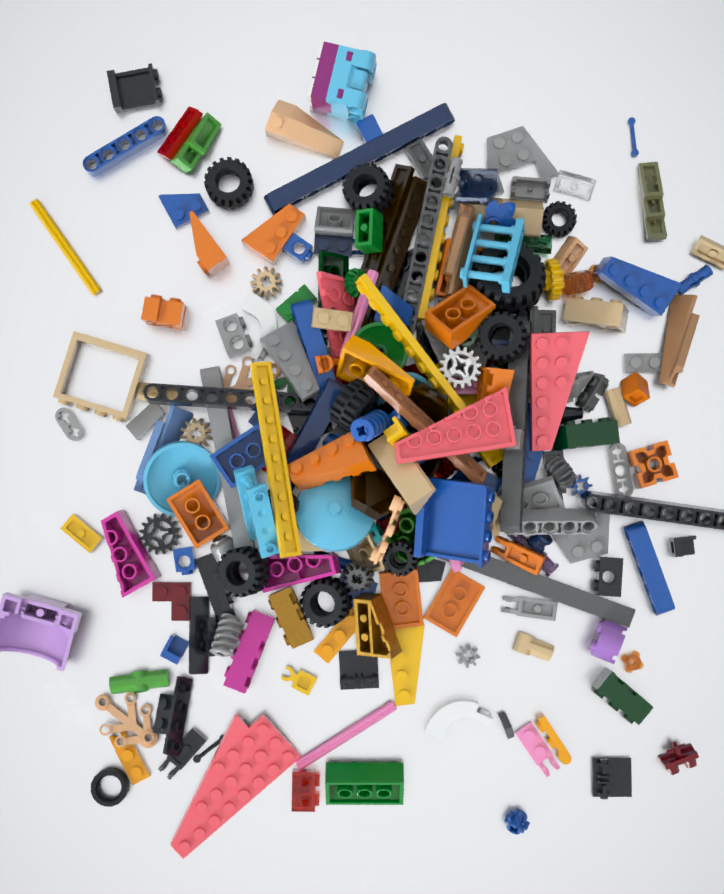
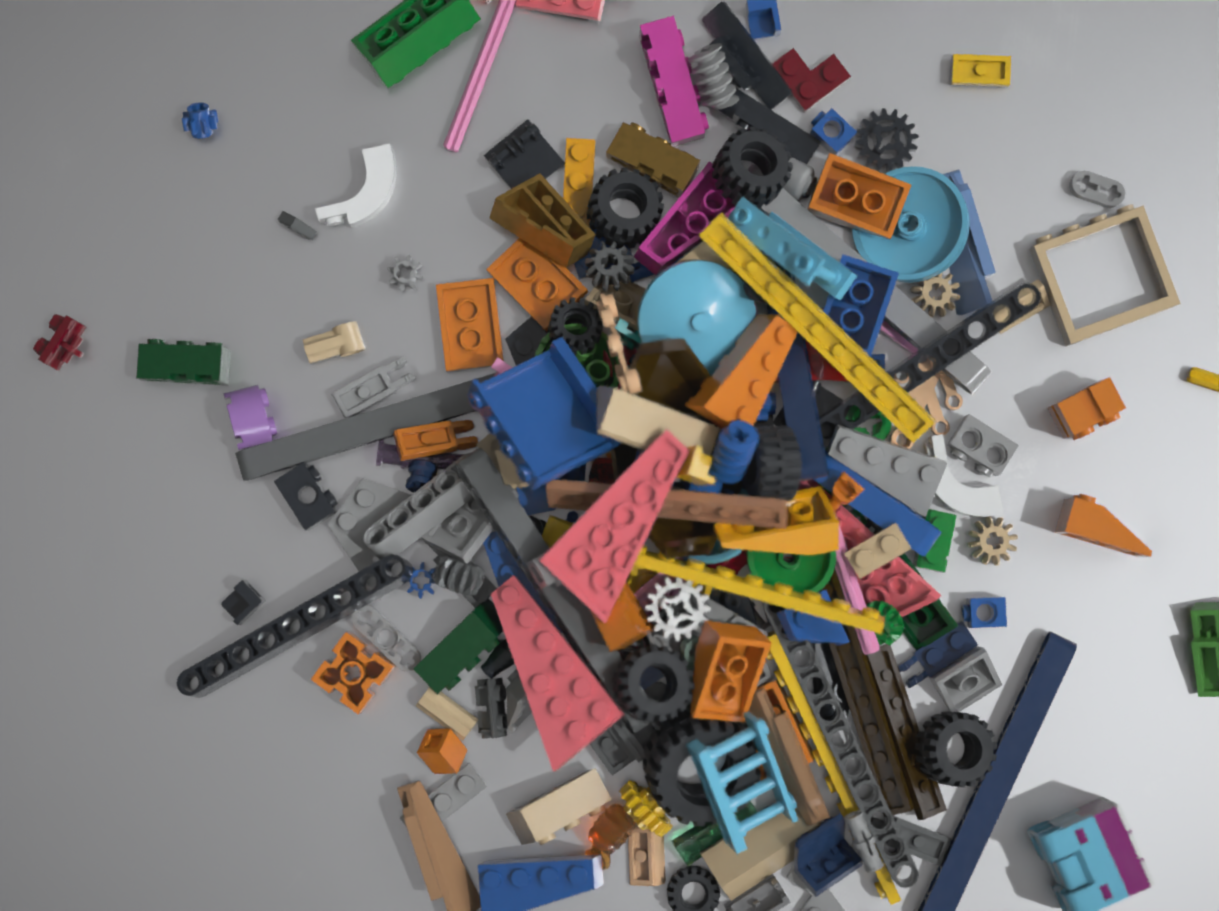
camera: 140 degrees right, 0 degrees up
dark pink wedge [101,510,161,598] -> none
light grey slope [126,404,167,440] -> none
blue wing [158,193,210,229] -> none
black tyre [204,157,254,209] -> none
orange wedge [241,204,306,265] -> none
light nougat wedge [265,100,344,159] -> none
yellow plate [281,666,317,695] -> none
green brick [355,208,383,254] -> none
blue panel [356,114,383,144] -> none
yellow wing [390,624,425,706] -> none
blue plate [483,200,516,233] -> none
bright pink hinge [515,721,560,777] -> none
light orange hinge [535,713,572,765] -> none
black hinge [592,757,632,799] -> none
clear orange plate [621,651,644,673] -> none
blue beam [624,521,675,616] -> none

